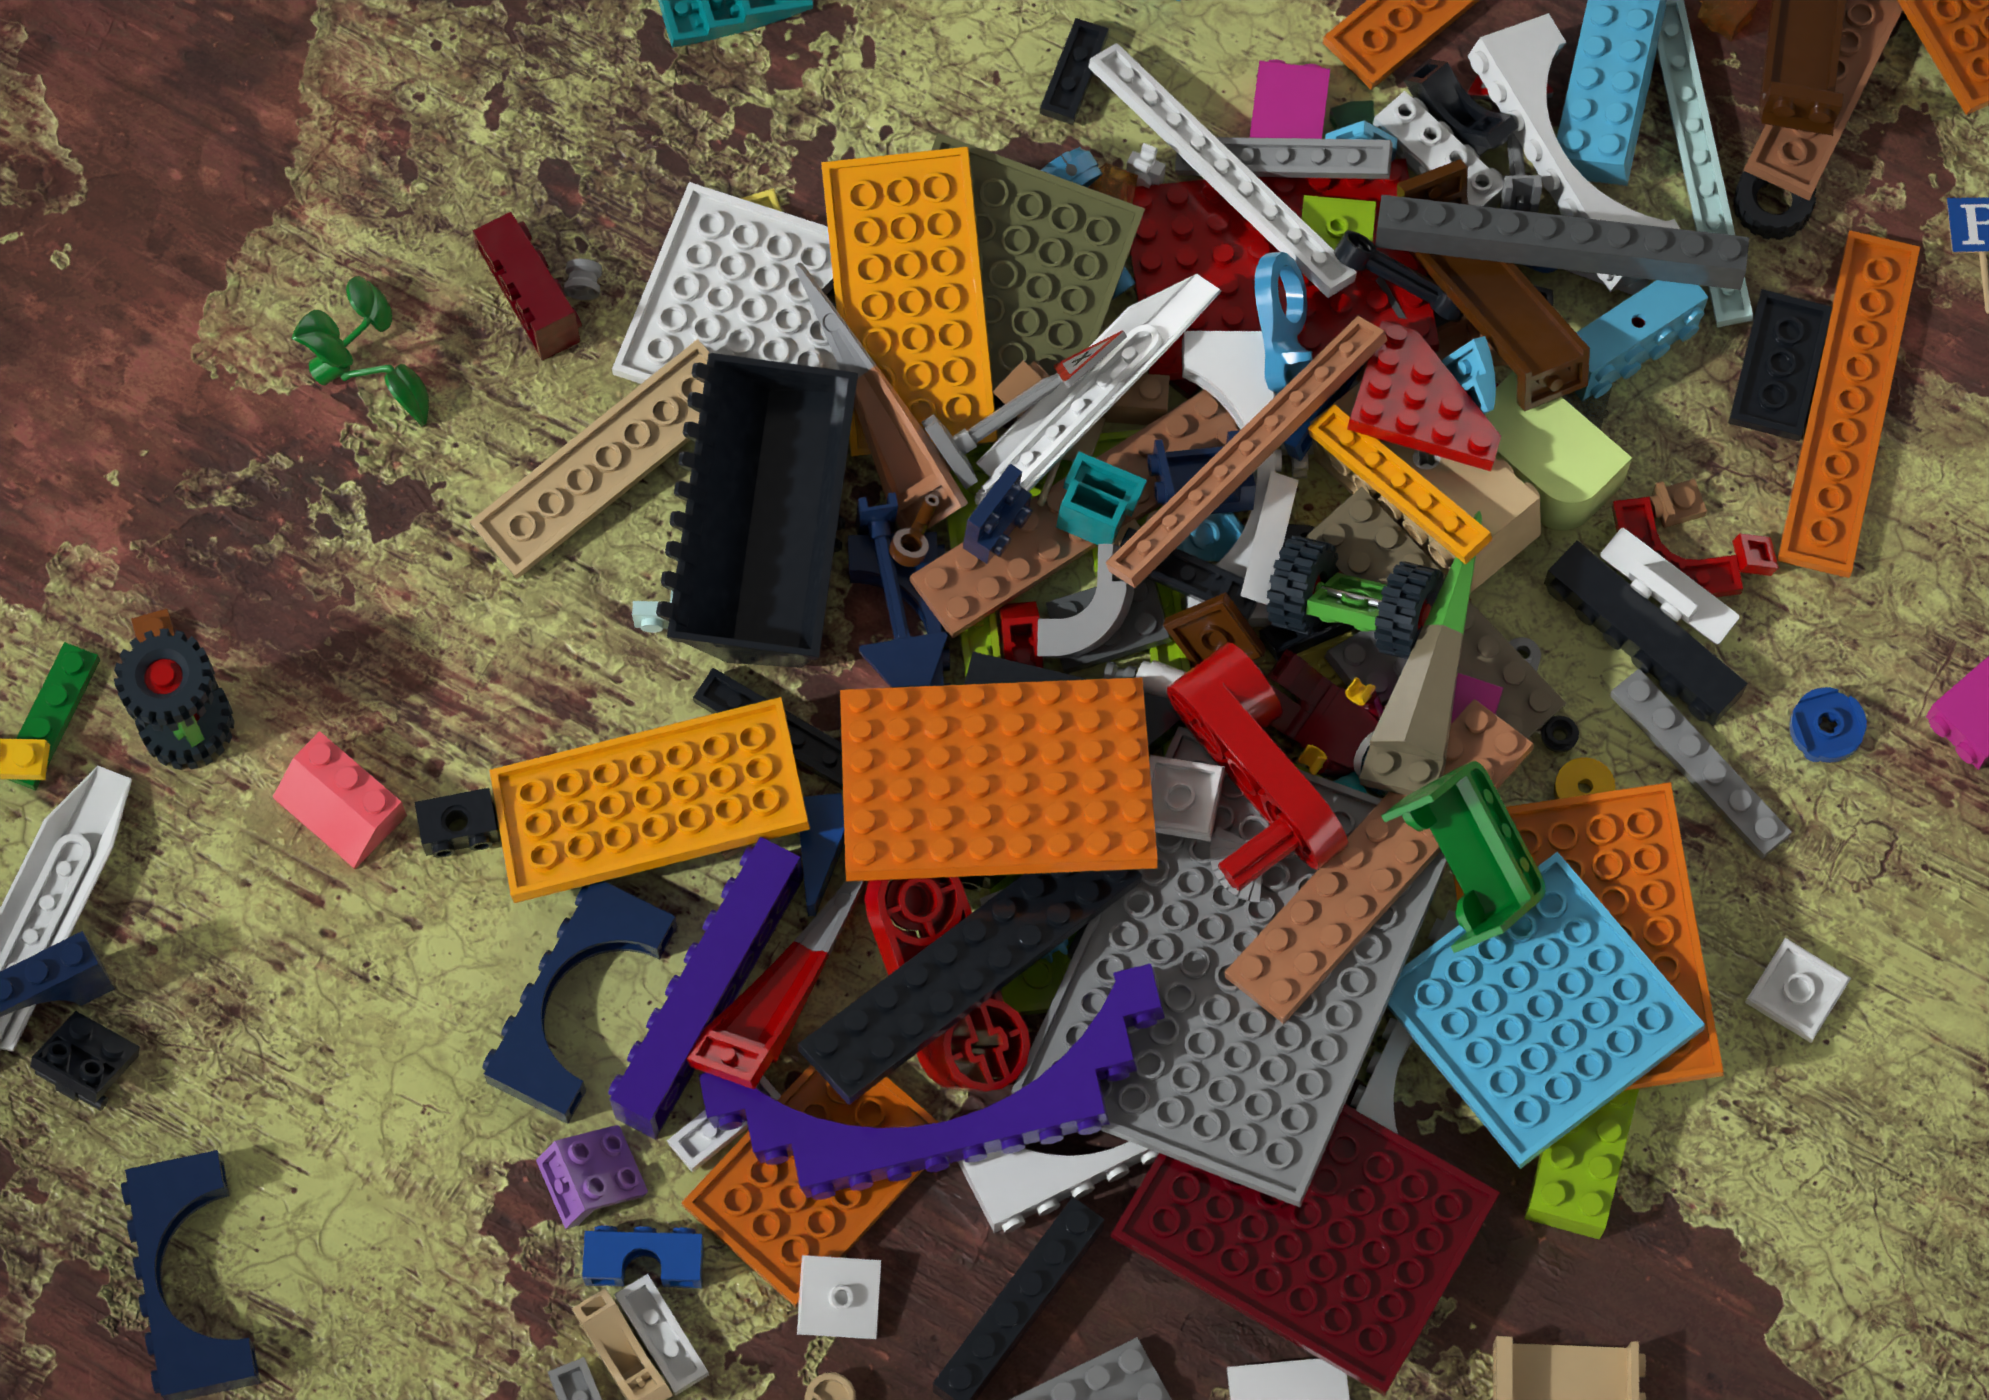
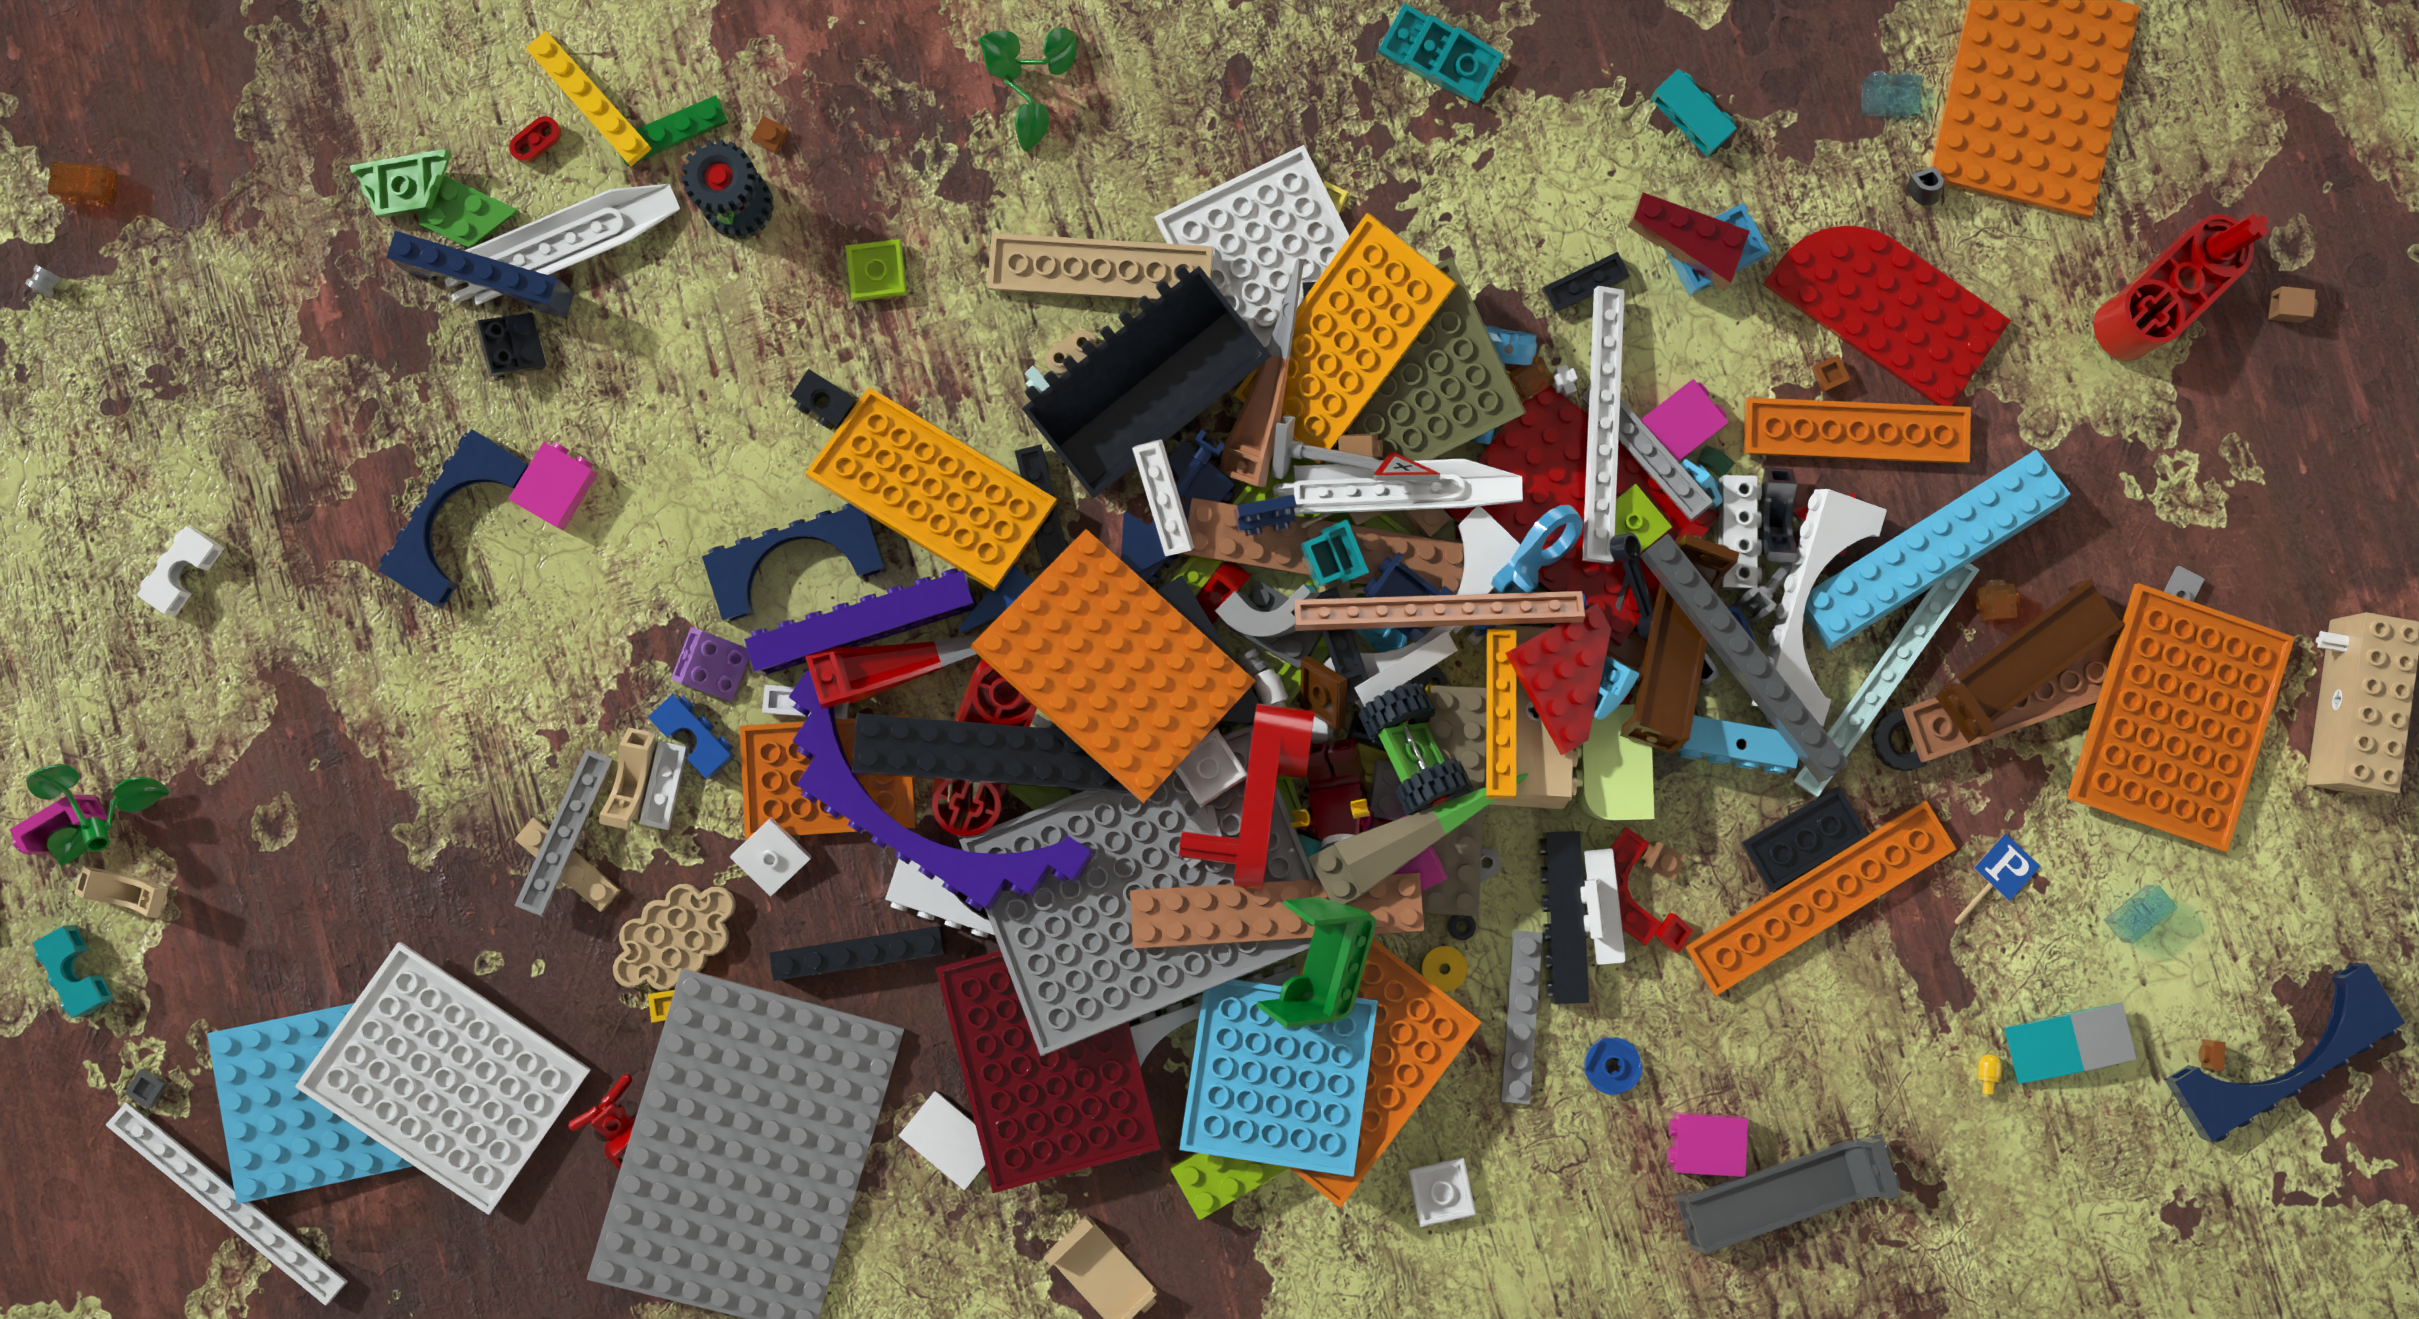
camera: 45 degrees right, 15 degrees up
coral slope [273,731,407,869] -> none
dark red wedge [472,212,582,361] -> none
light grey wheel [564,259,602,300] -> none
reddish brown plate [889,494,939,567] -> none
none -> dark pink brick [508,441,598,531]
none -> lime plate [845,239,908,302]
none -> tan plate [1045,330,1097,375]
none -> white plate [1132,439,1195,556]

